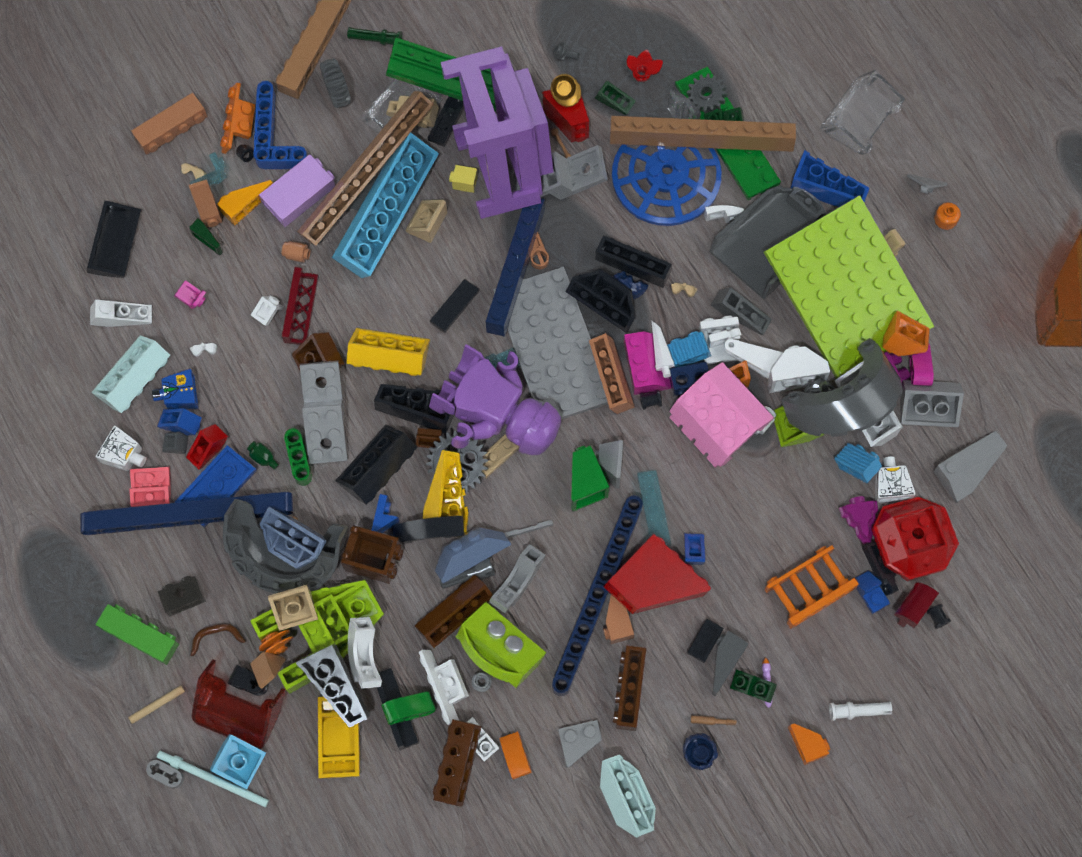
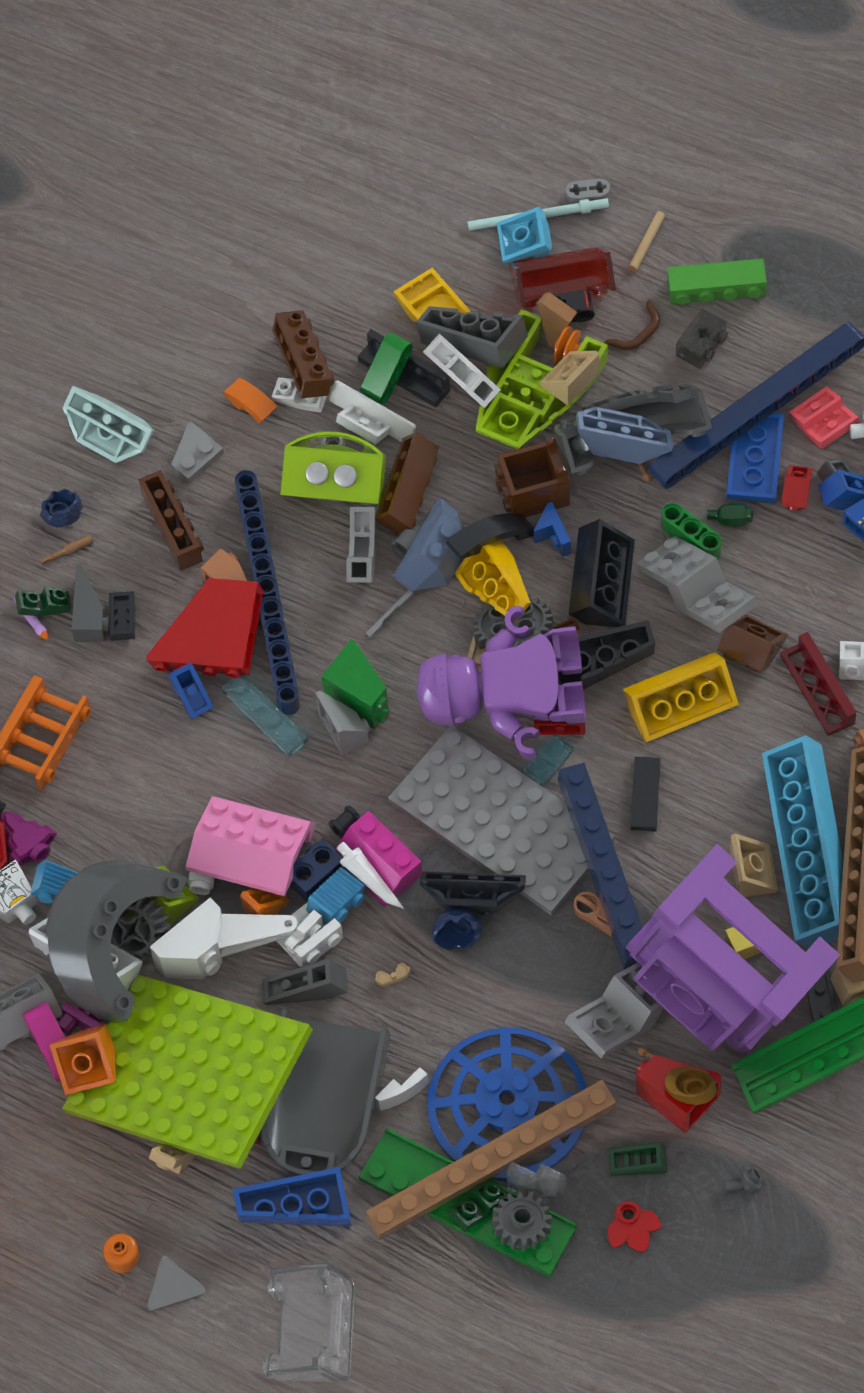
camera: 150 degrees right, 10 degrees down
nougat brick [589,333,634,414] -> none
black brick [595,235,672,288] -> none

